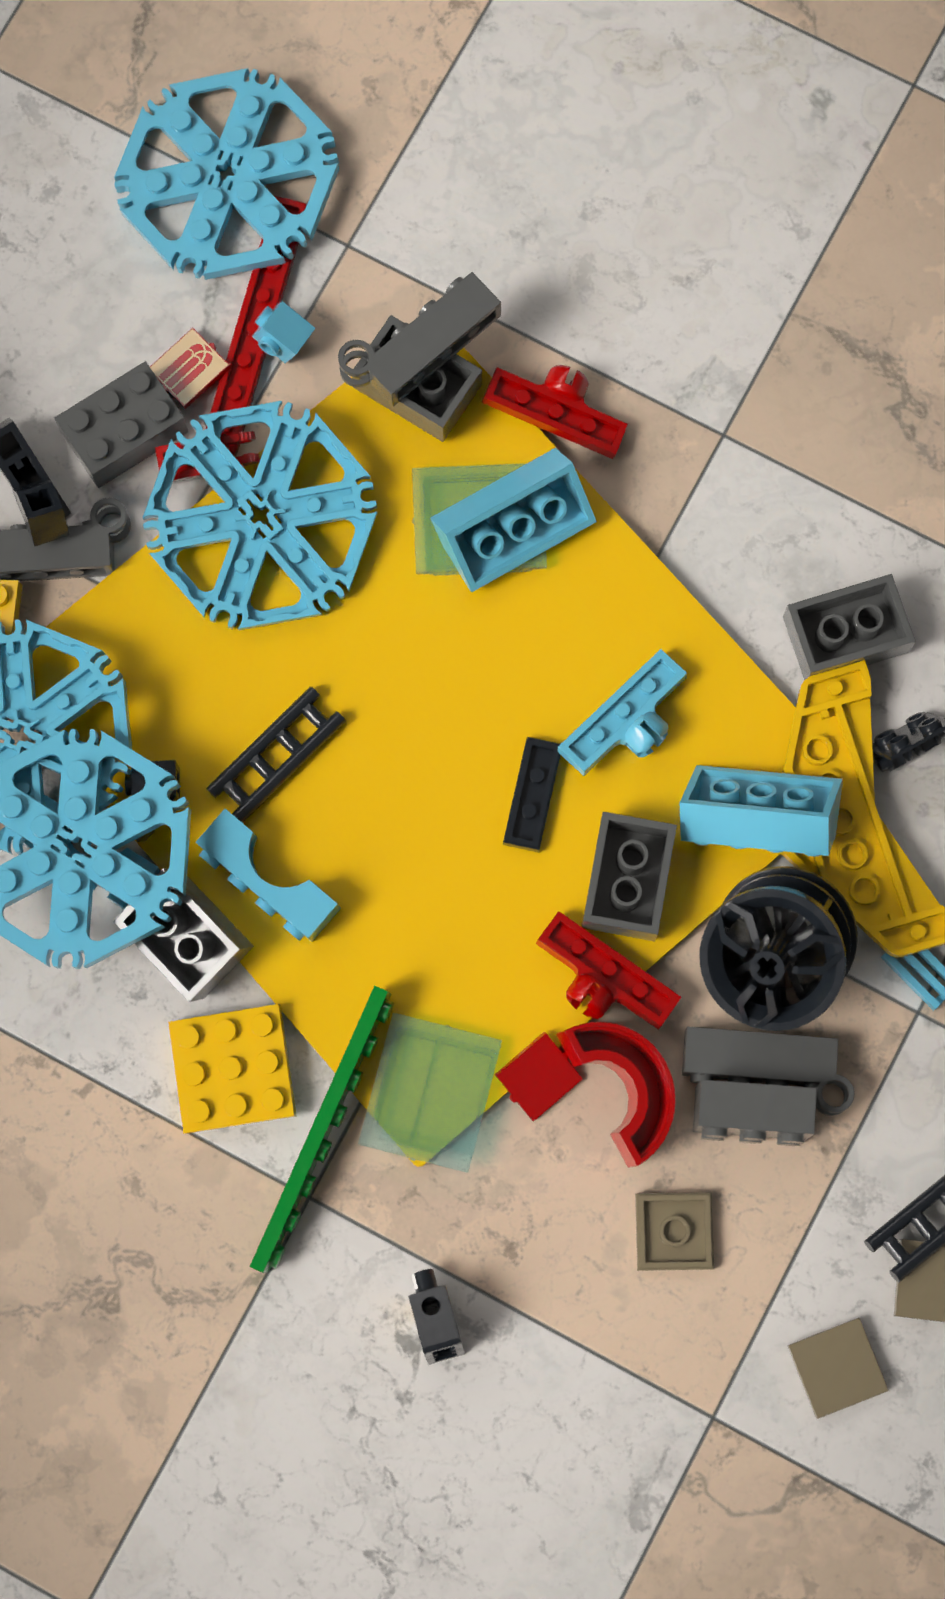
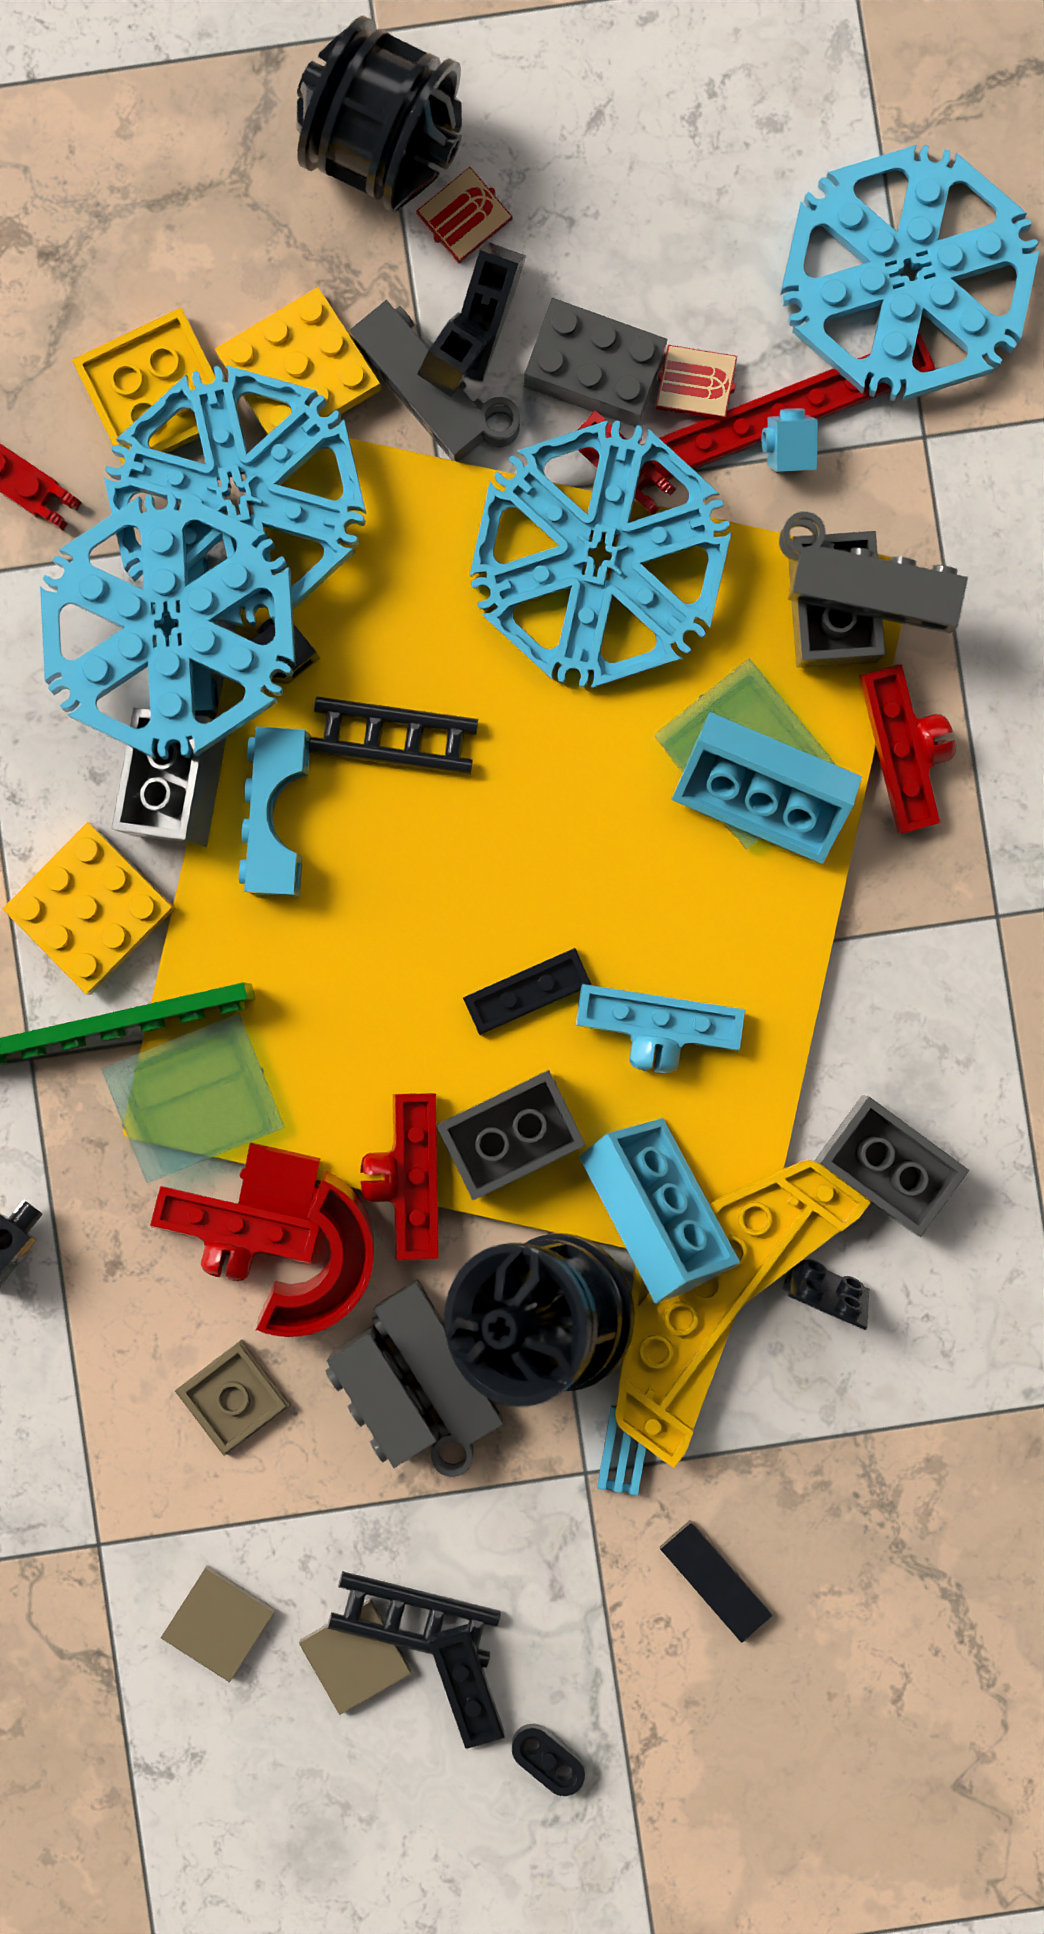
camera: 50 degrees right, 10 degrees up
none -> red plate [150,1186,320,1281]

